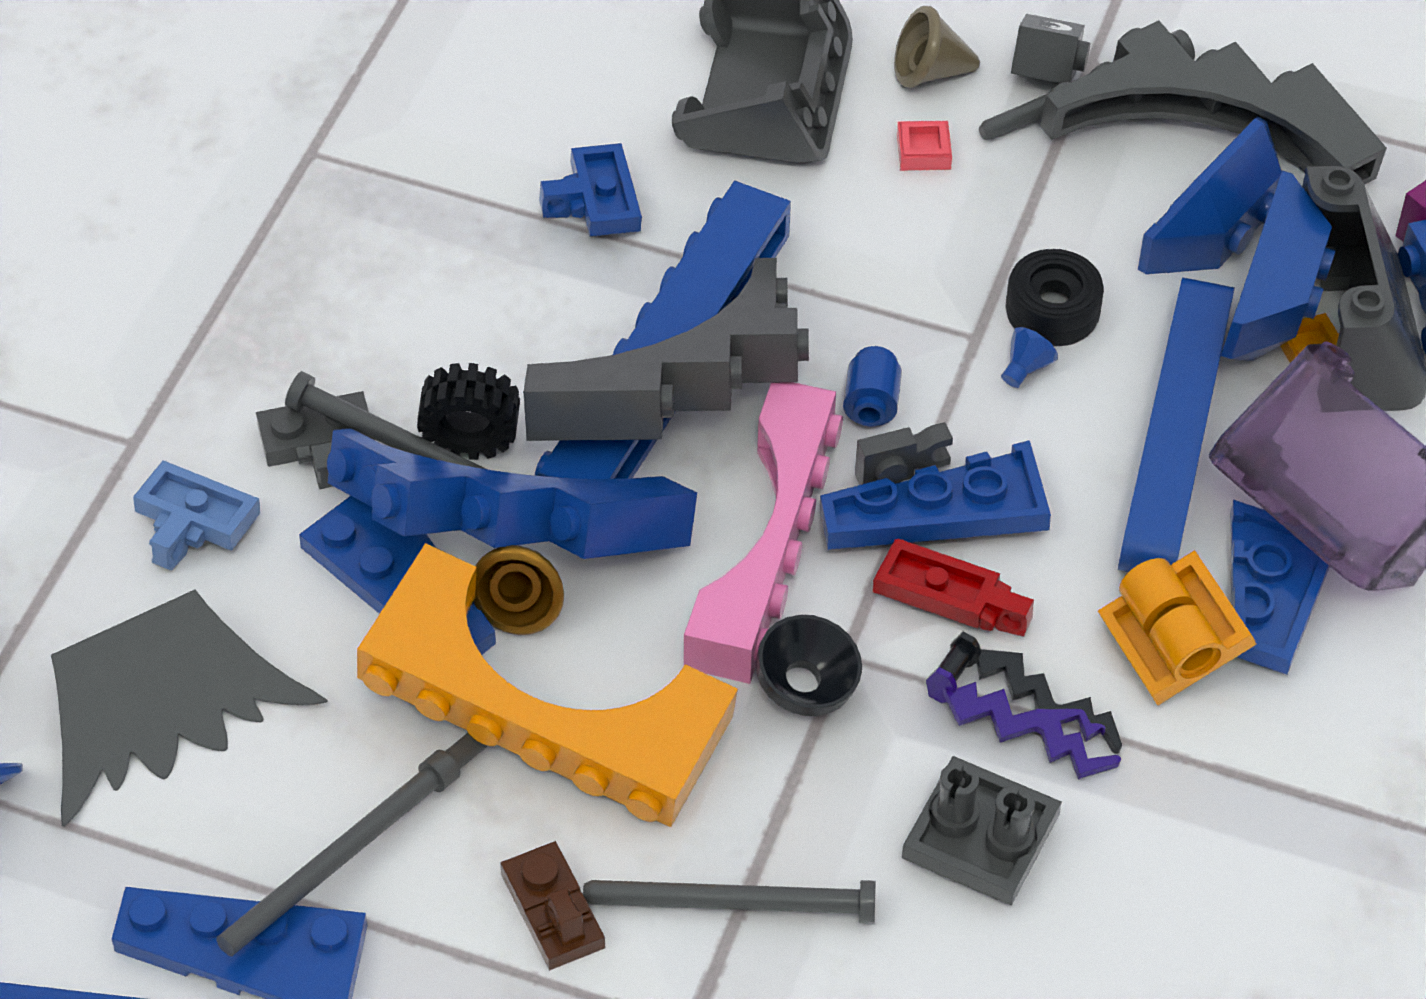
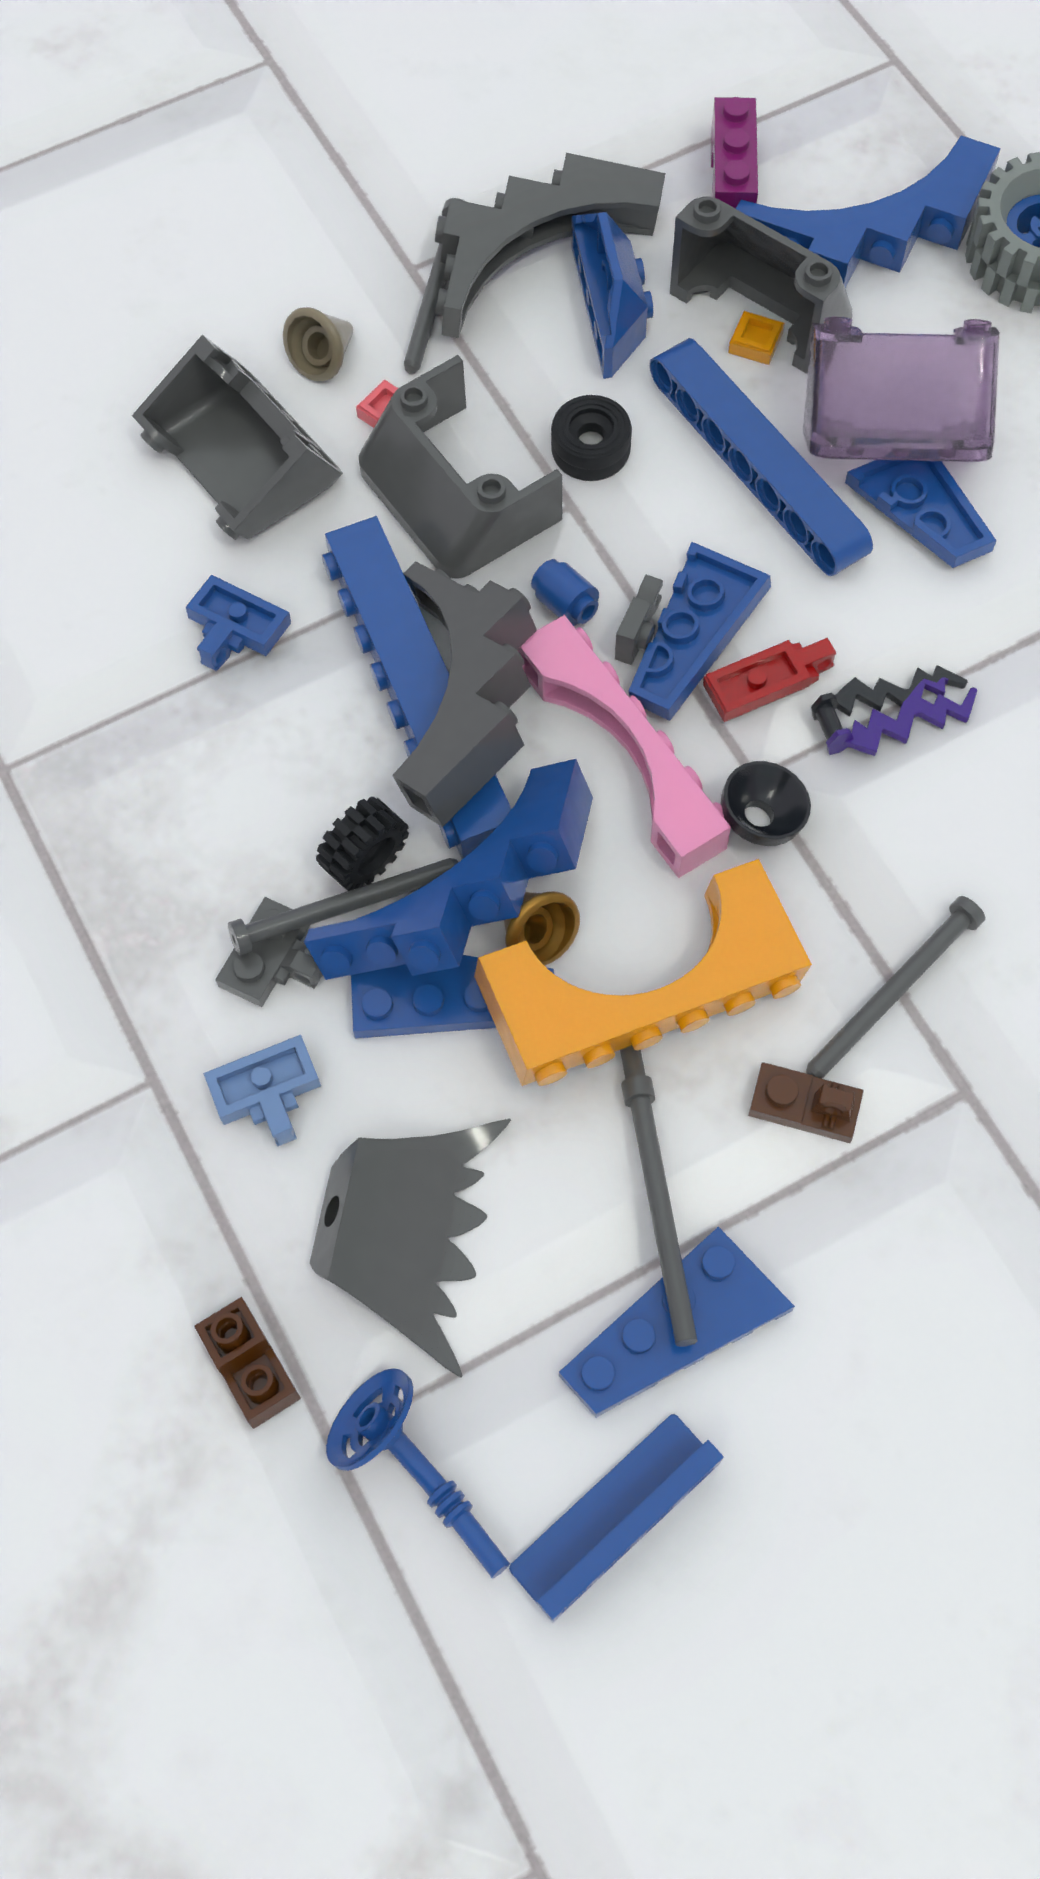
camera: 45 degrees left, 15 degrees up
dark grey plate [902,756,1062,906] -> none
blue rock [1001,327,1058,388] -> none
dark grey brick [1011,14,1090,83] -> none
light orange plate [1098,550,1257,705] -> none
blue wedge [1221,170,1335,361] -> none
none -> dark grey windscreen [359,355,562,579]

